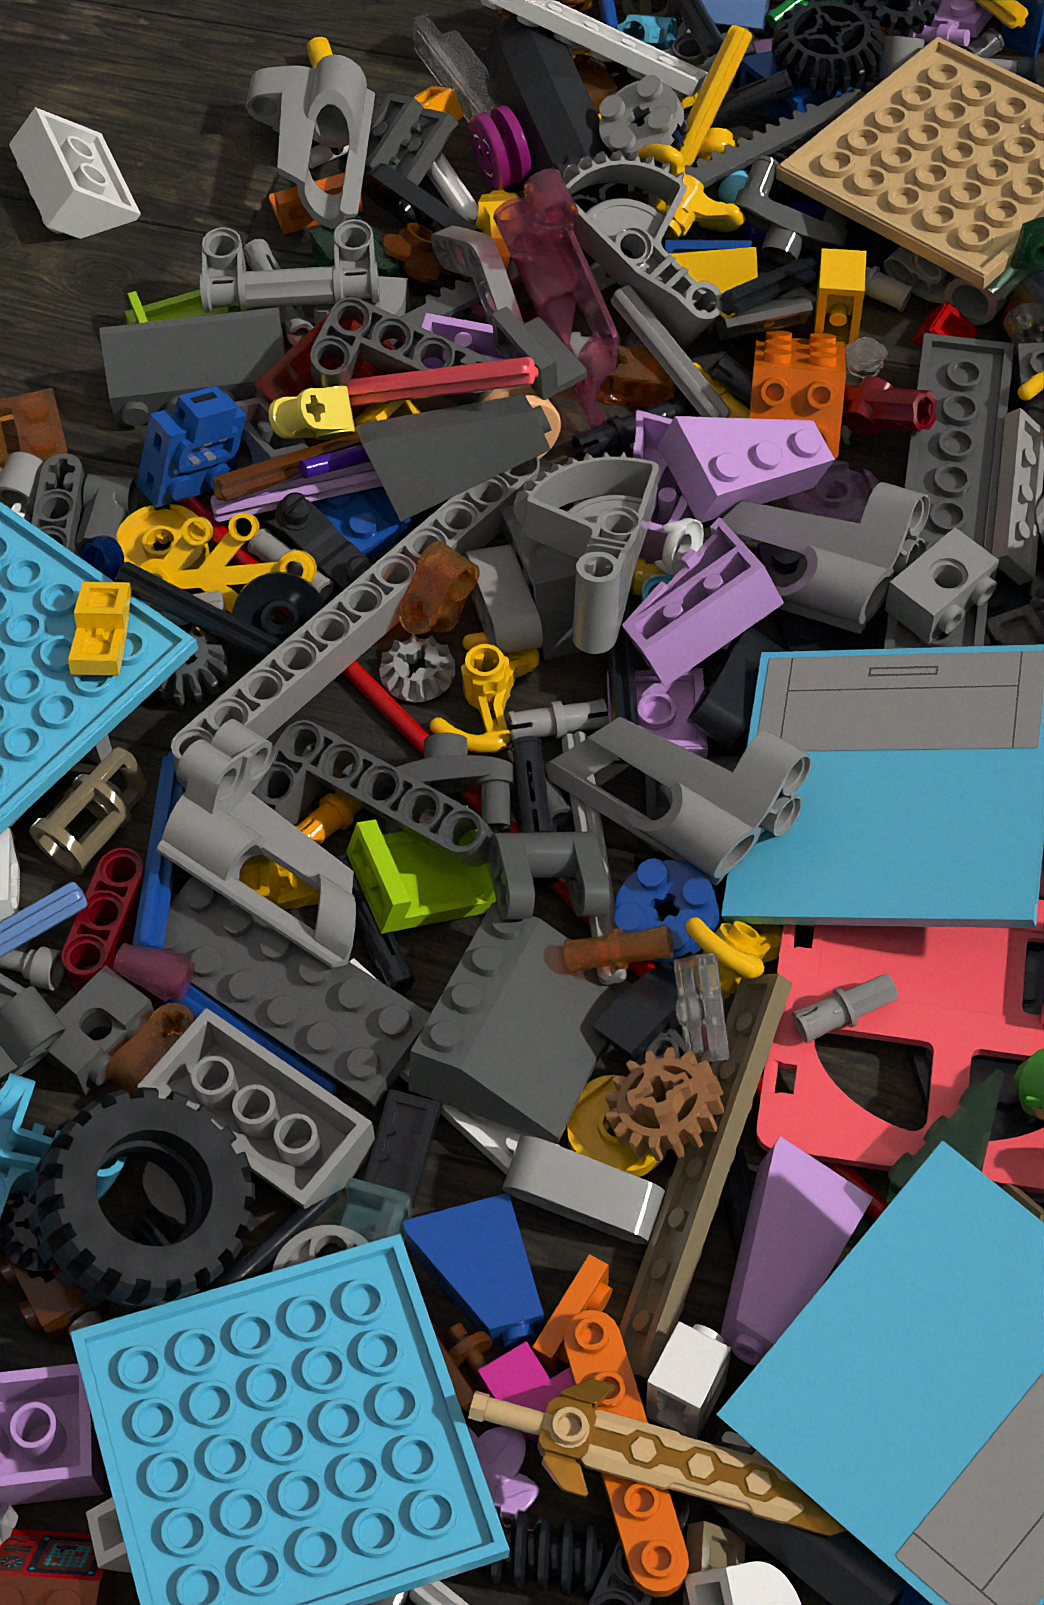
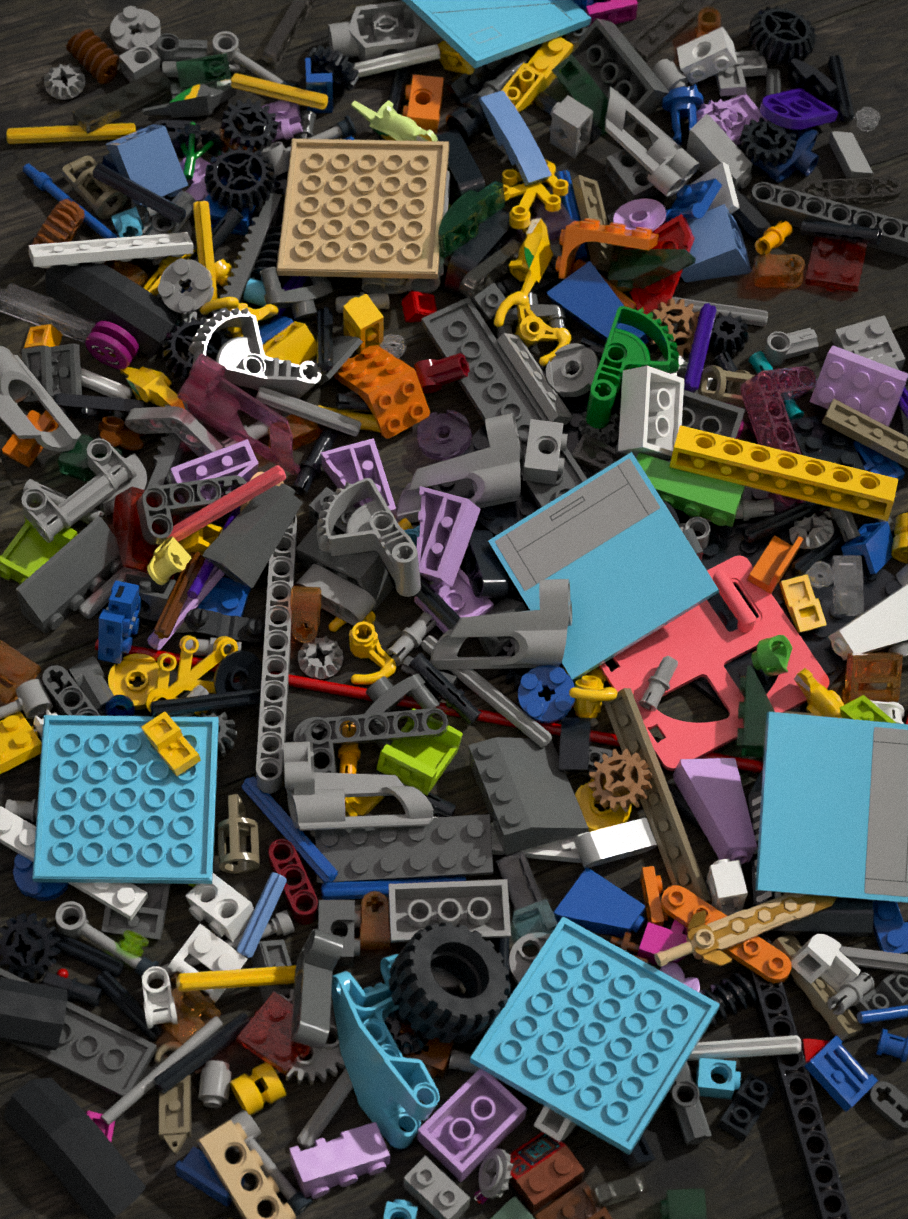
camera: 45 degrees left, 5 degrees up
clear pink cone [113,943,195,1002] -> none
dark grey connector [488,831,610,920] -> none
dark grey panel [491,306,587,400] -> none
clear orange pin [564,924,674,973] -> none
white piece [654,518,704,577] -> none
lavender wedge [657,416,835,523] -> none
clear plate [673,953,730,1063] -> none

